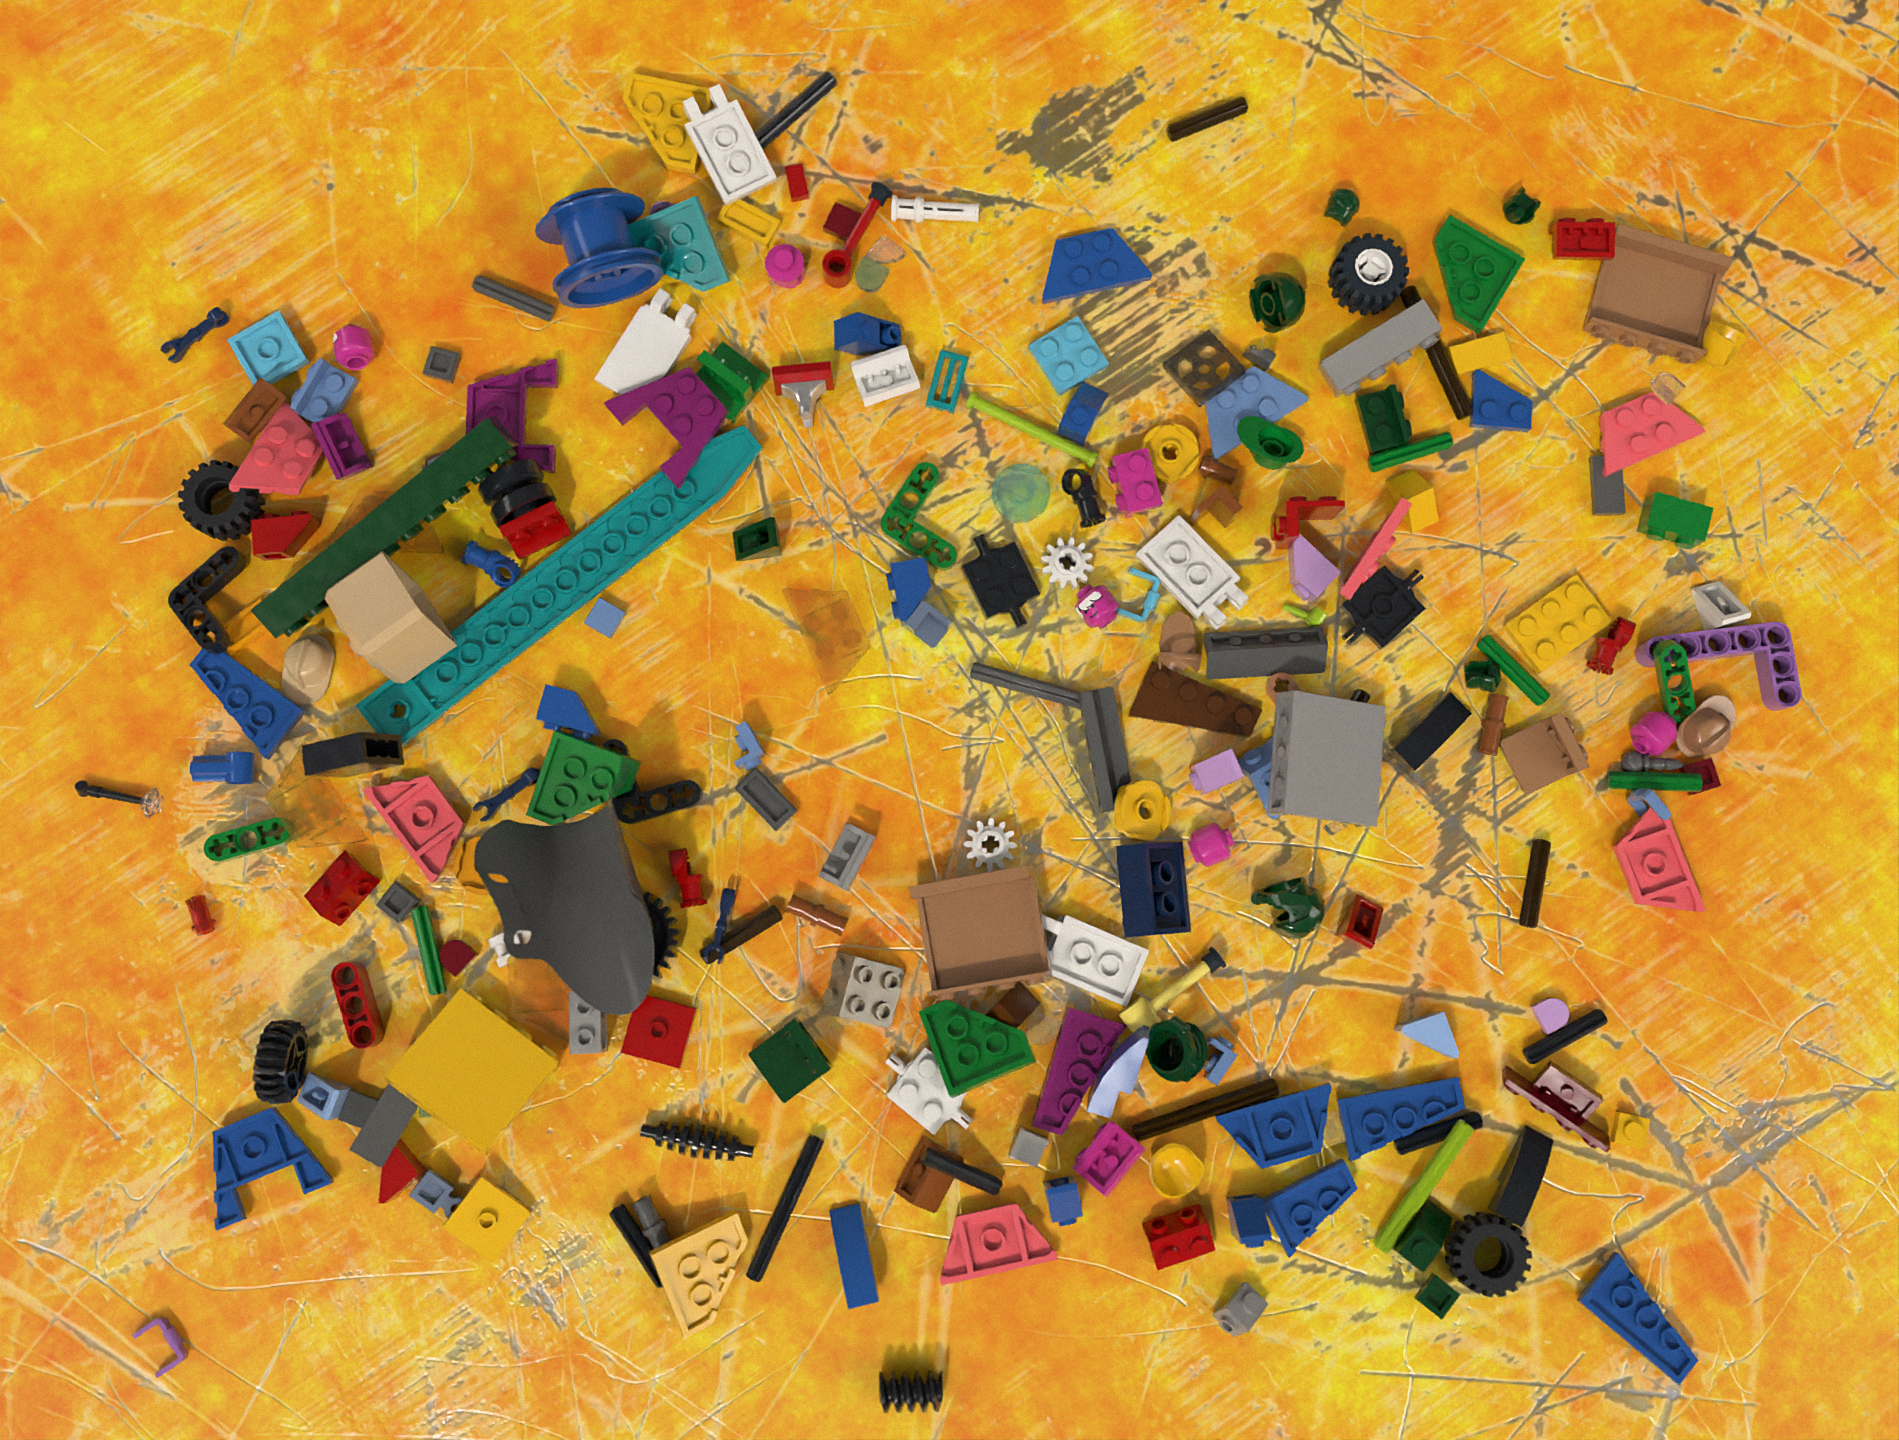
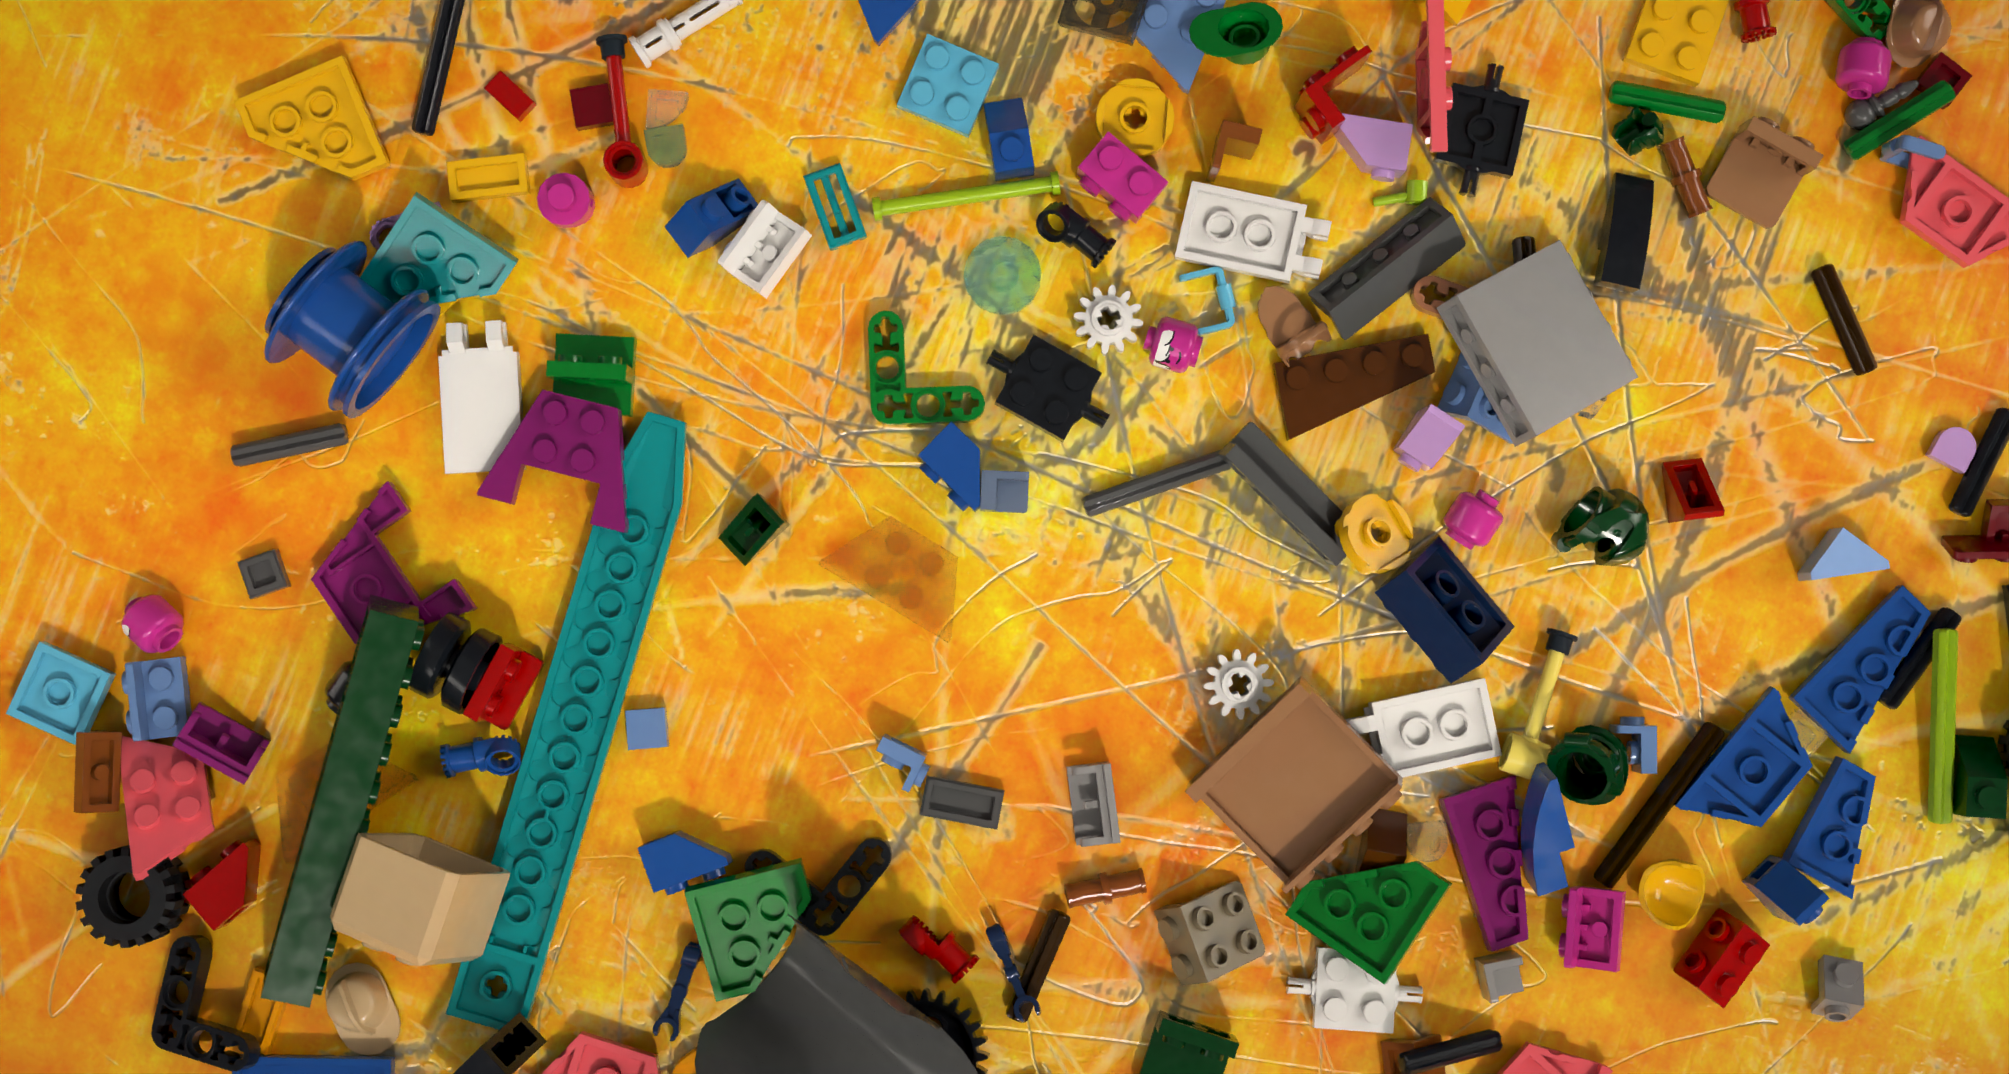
camera: 30 degrees left, 5 degrees up
white tile [683,84,777,206] -> none
piece [772,361,834,427] -> none
blue slope [1043,1175,1083,1226] -> none
dark orange pin [1198,456,1238,486] -> none

